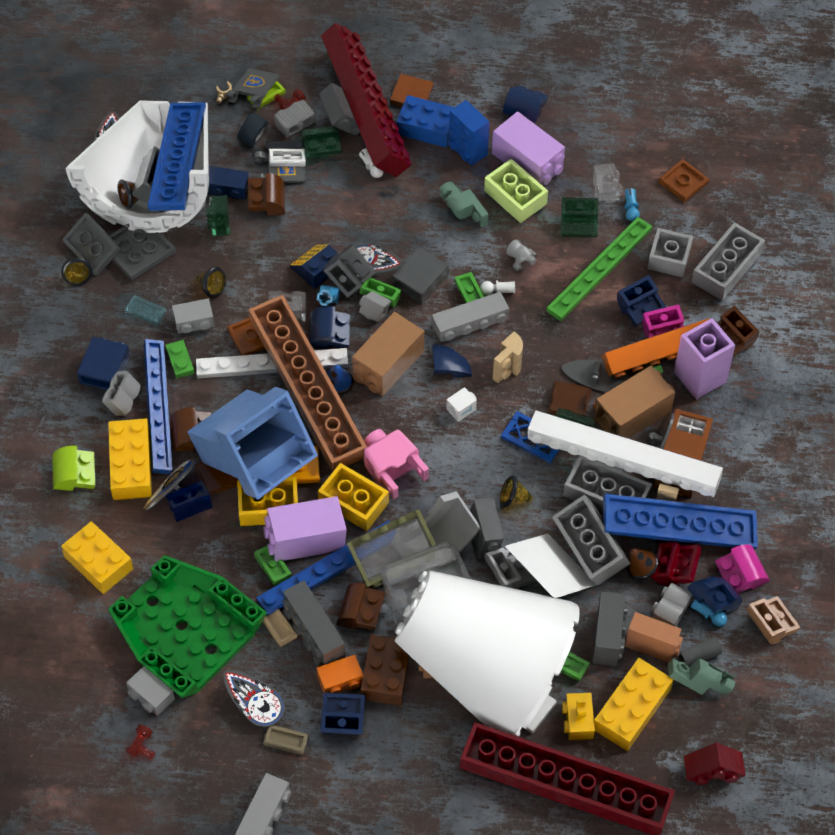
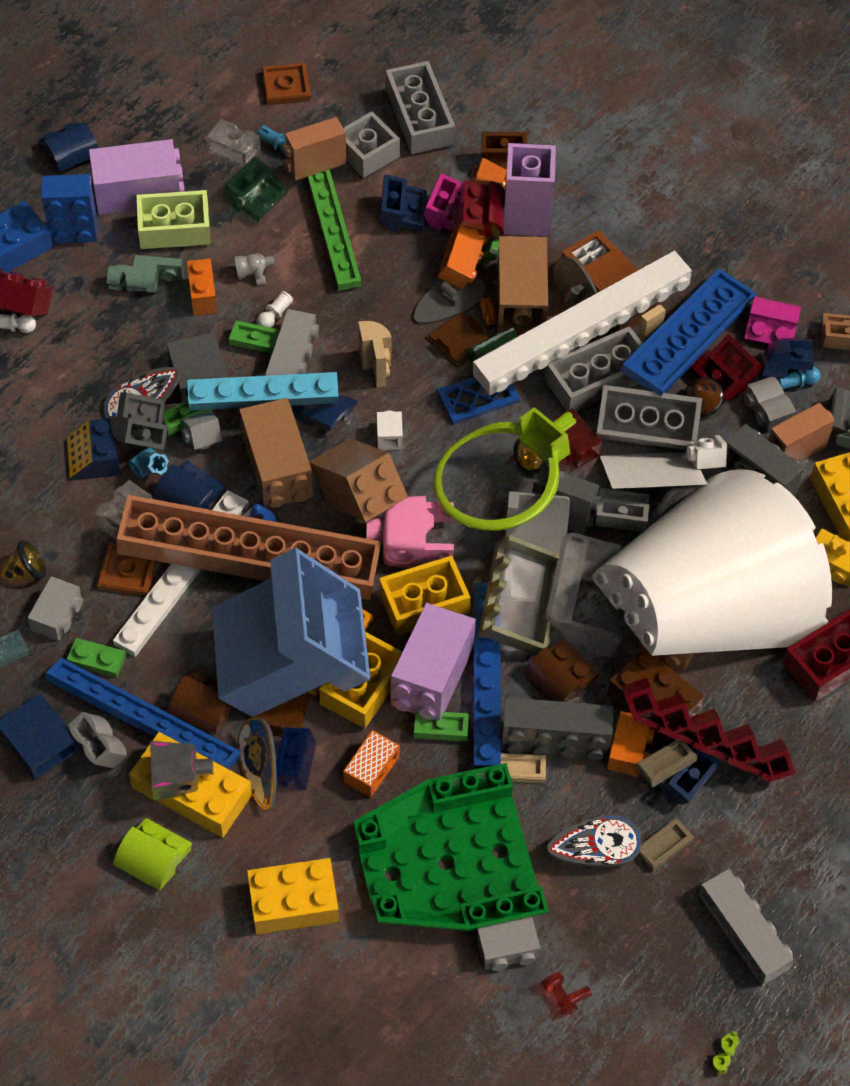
camera: 55 degrees left, 0 degrees up
none -> flat silver torso [150,741,214,801]
none -> orange brick [187,258,217,316]
none -> medium azure brick [187,372,338,411]
none -> nougat brick [283,117,346,180]
none -> medium nougat brick [309,439,408,522]
none -> orange panel [343,730,400,798]
none -> lime brick [433,407,576,531]
none -> dark red brick [460,180,505,239]
none -> clear red brick [552,408,603,469]
none -> dark red brick [621,678,796,782]
none -> dark tan tile [636,739,697,787]
none -> white brick [687,435,727,469]

